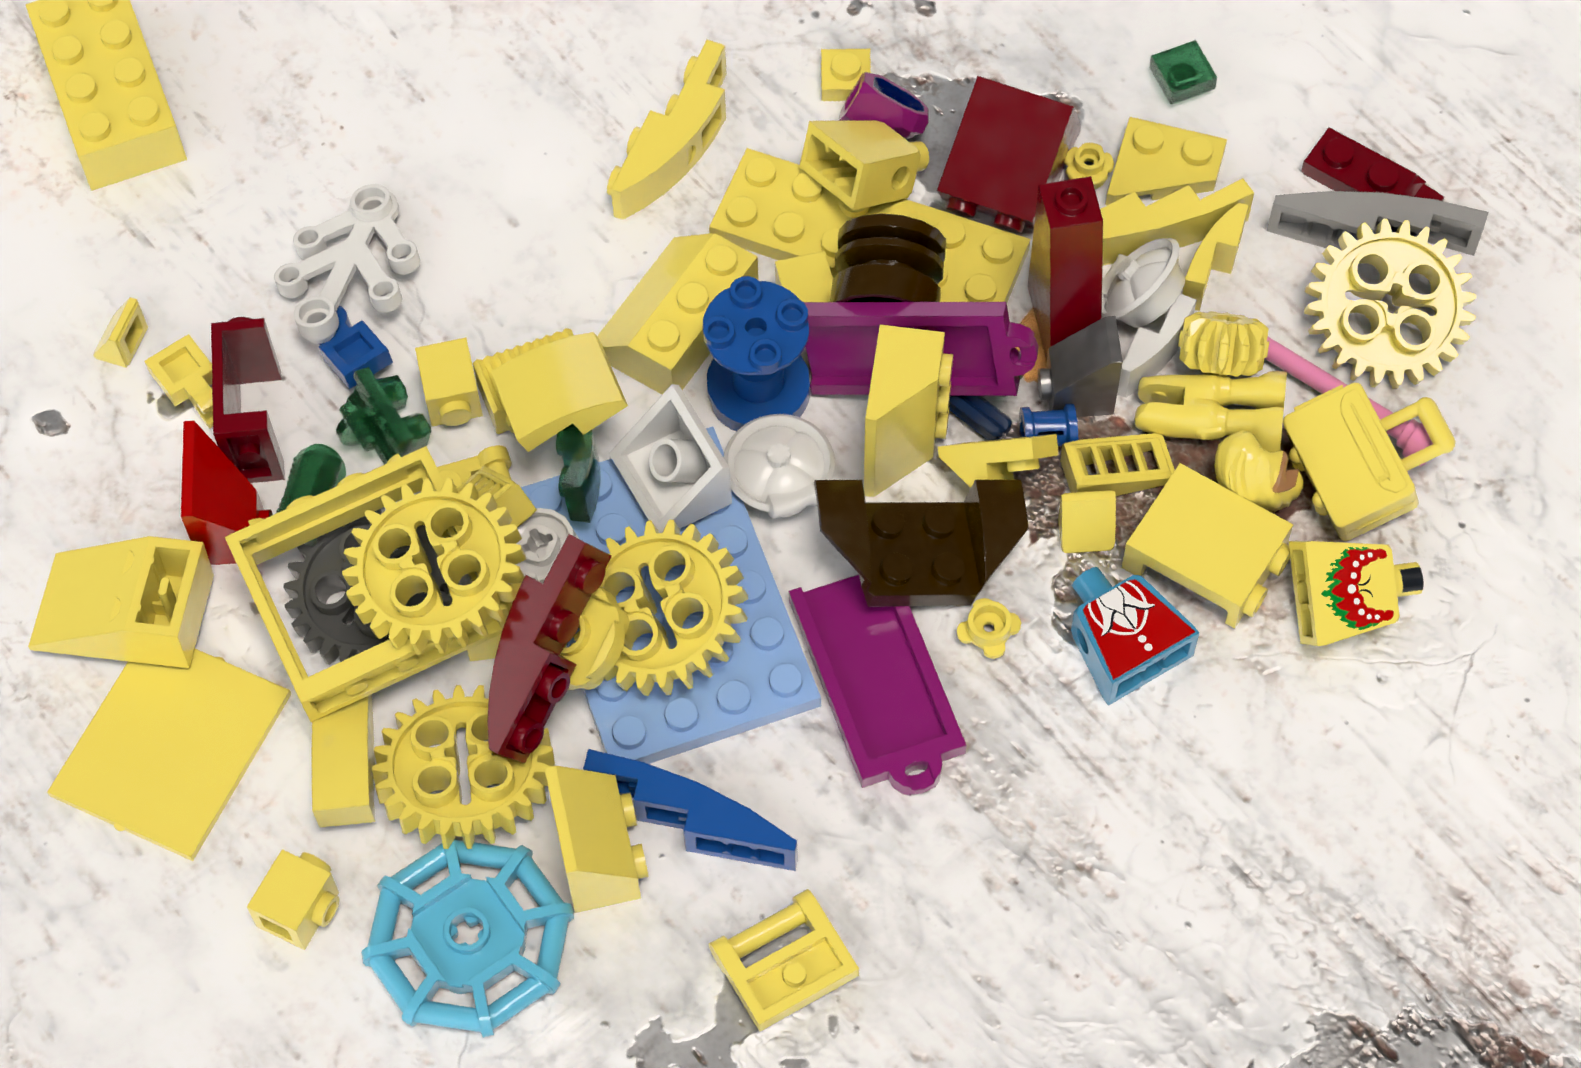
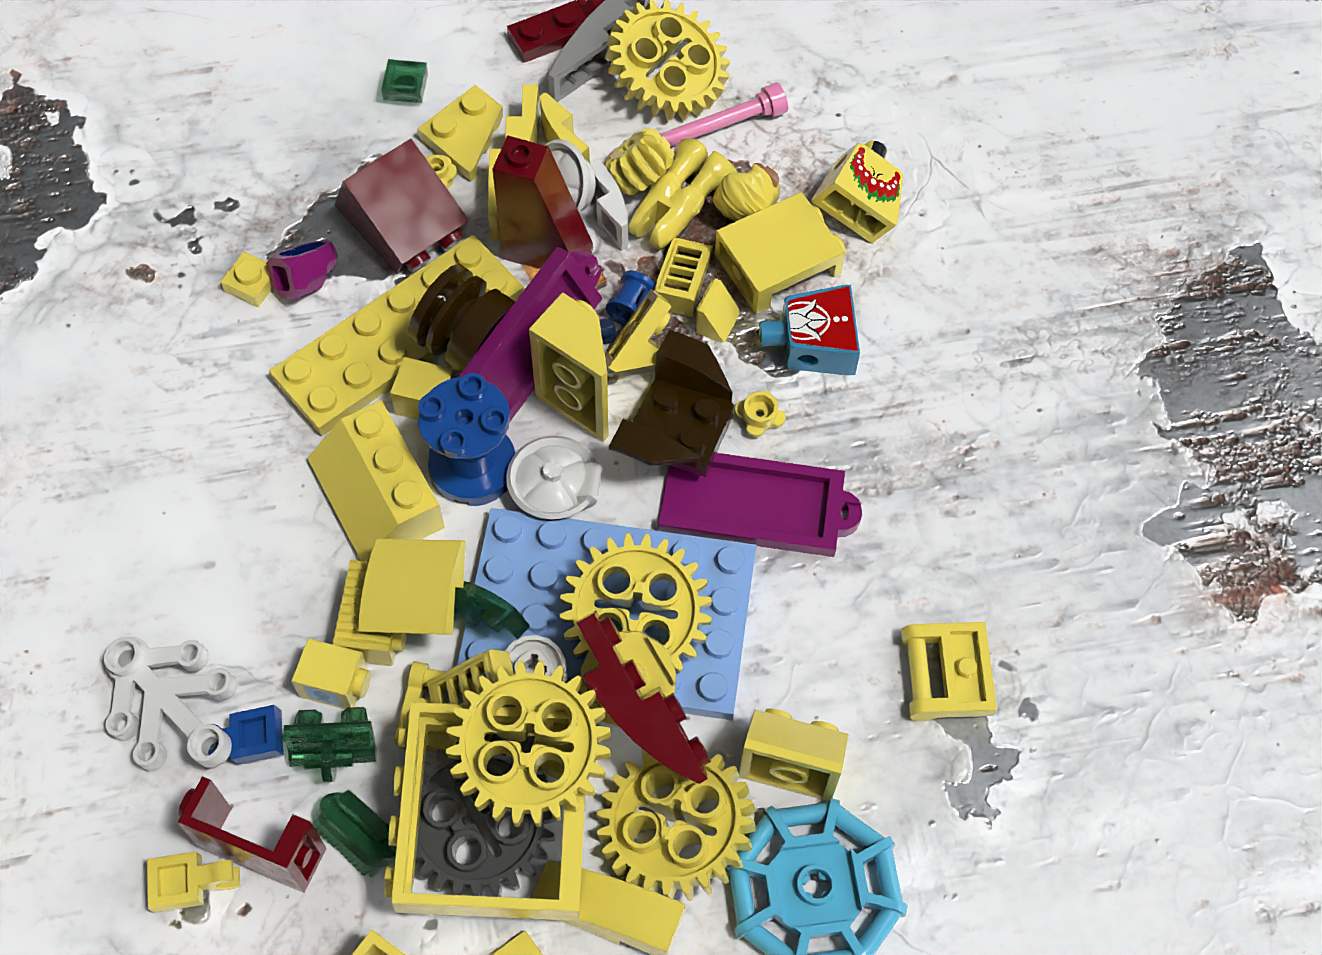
camera: 65 degrees left, 0 degrees up
light yellow slope [93,297,148,368] -> none
red slope [181,420,273,565] -> none
blue slope [583,749,798,871] -> none
light yellow slope [607,40,727,220] -> none
white slope [609,384,732,533] -> none
light yellow torso [799,121,929,210] -> none
flat silver slope [1038,316,1123,417] -> none
light yellow piece [1283,382,1456,541] -> none

